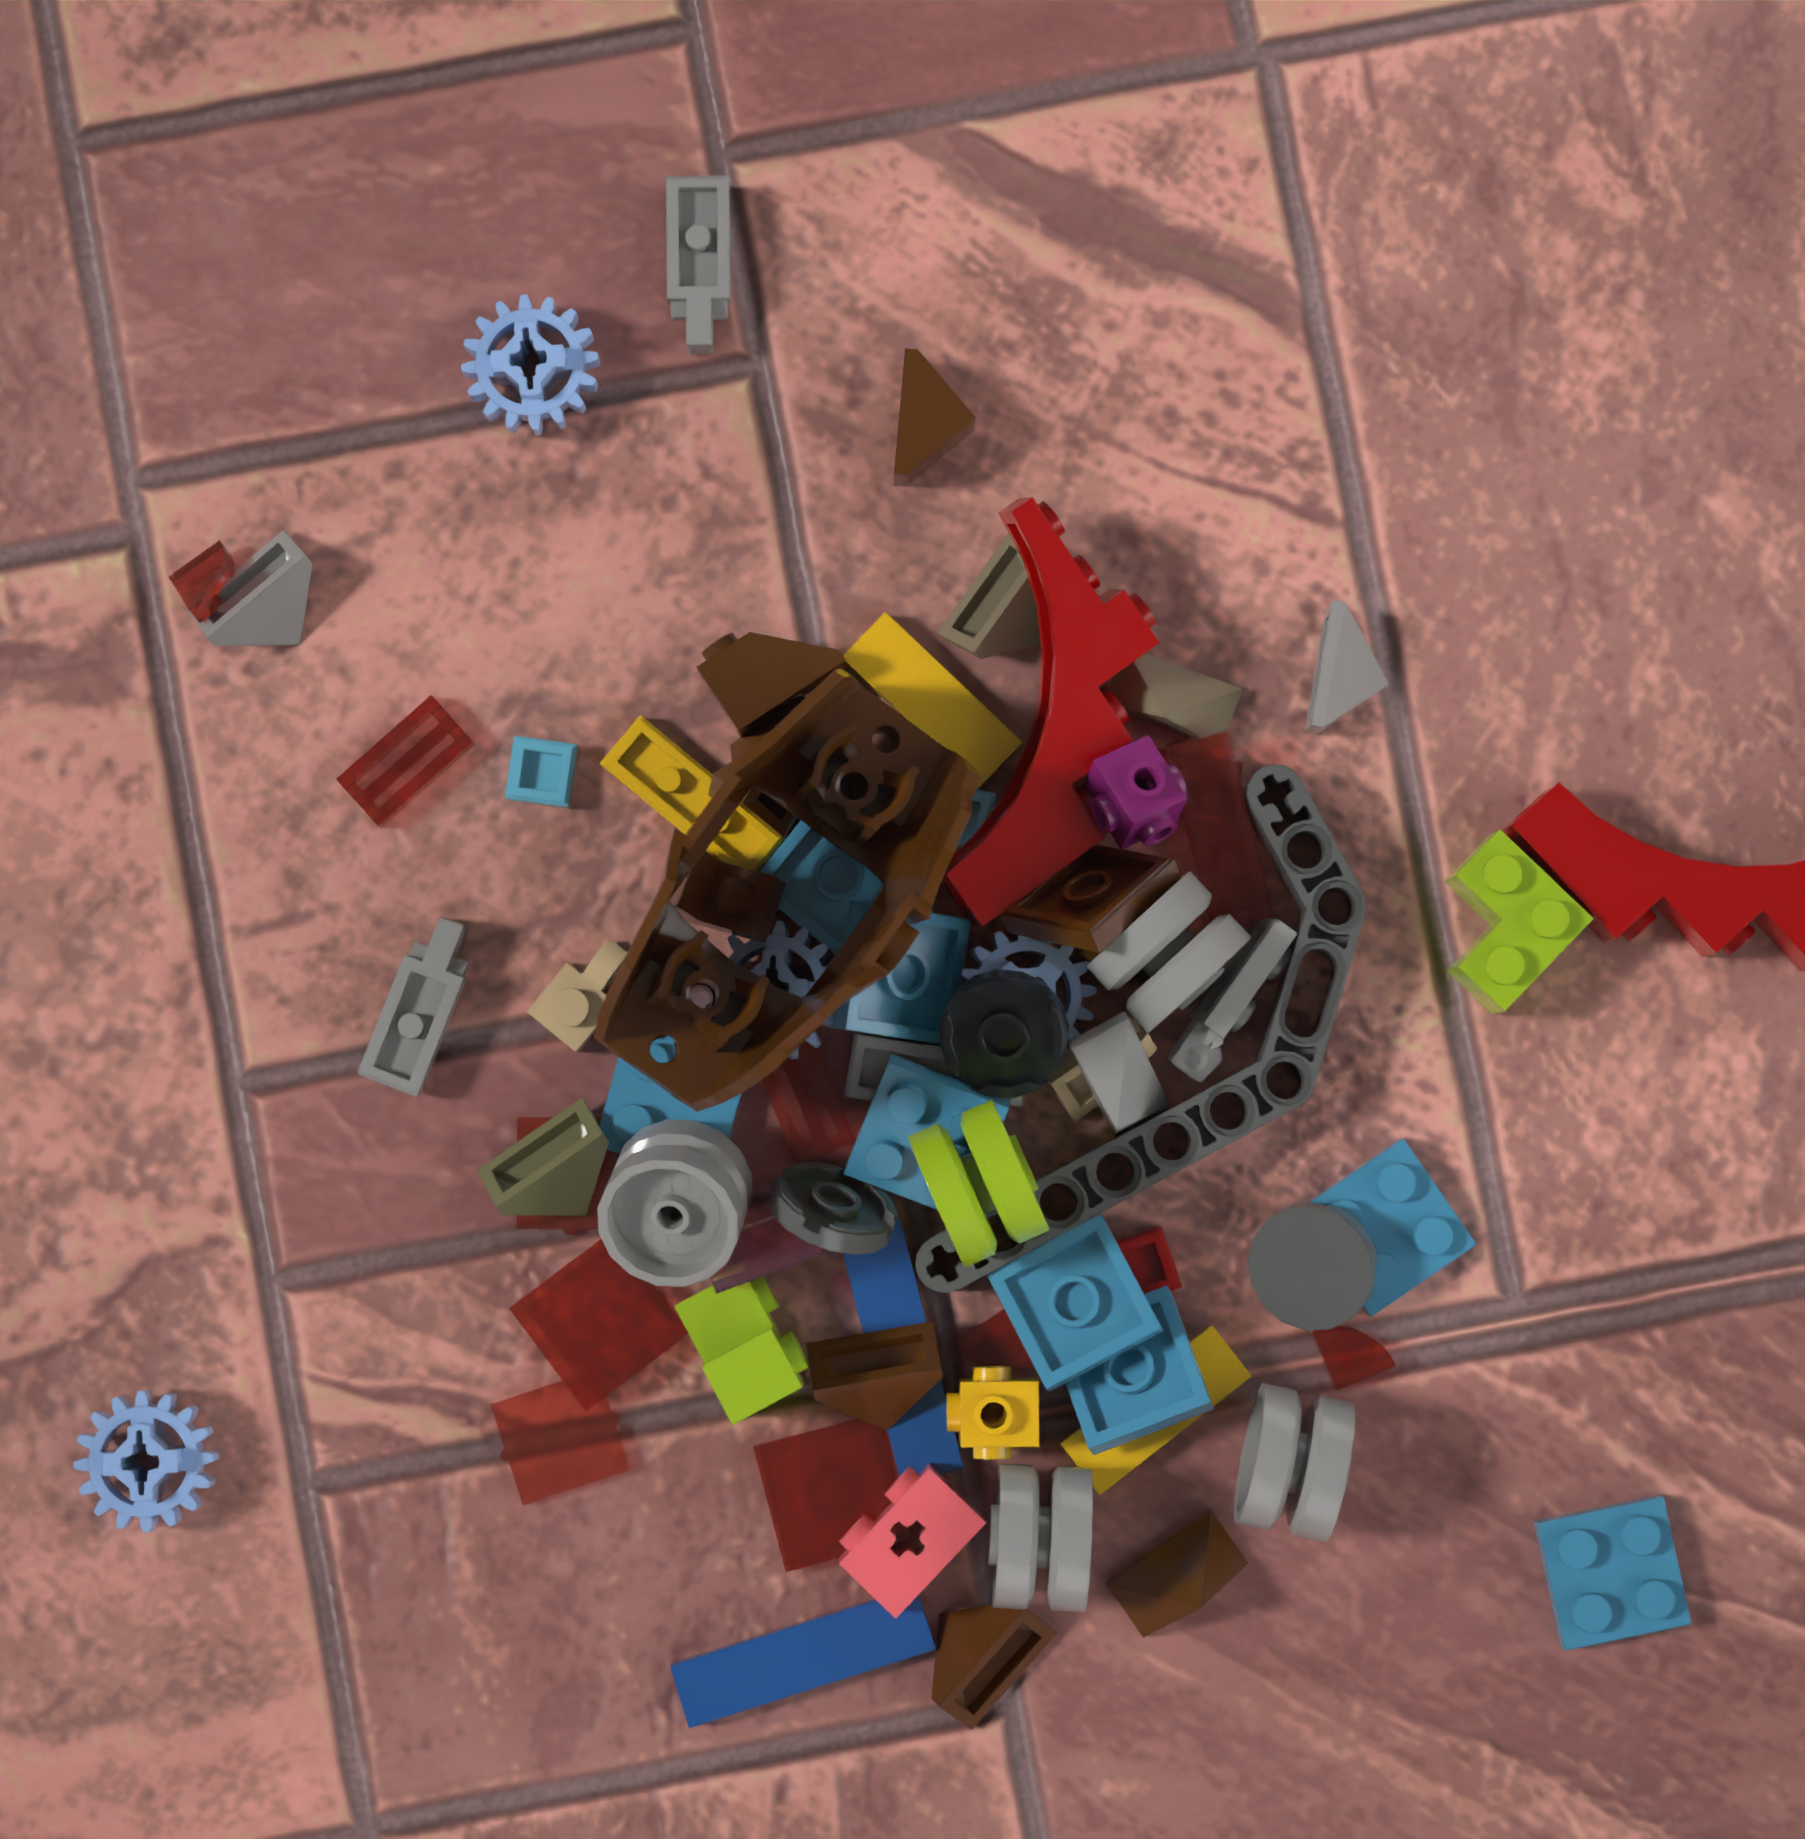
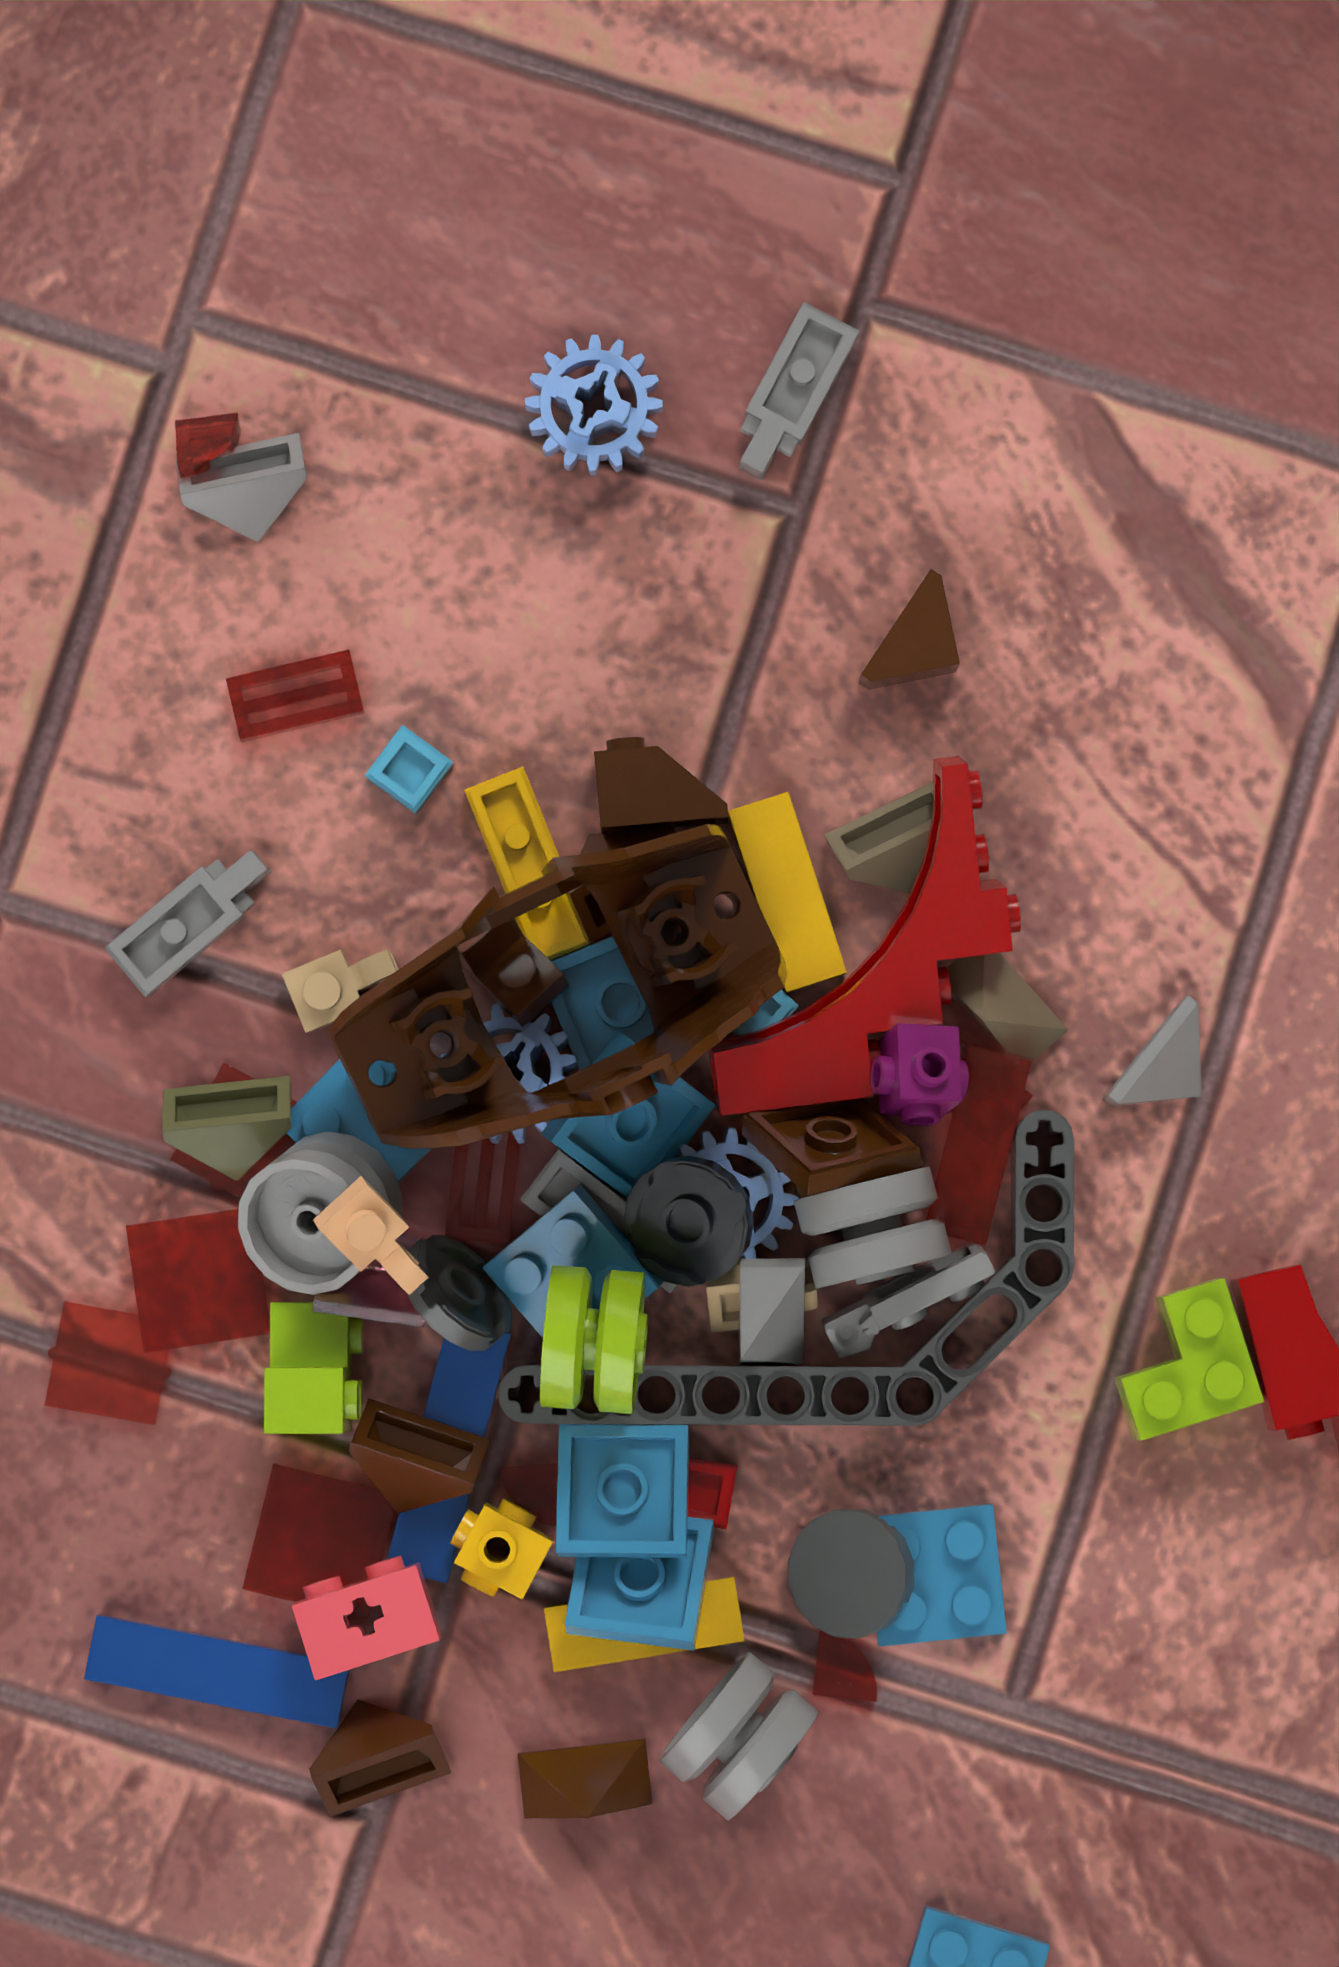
camera: 30 degrees right, 0 degrees up
light grey wheel [988,1463,1093,1612] -> none
none -> light nougat plate [313,1176,429,1295]

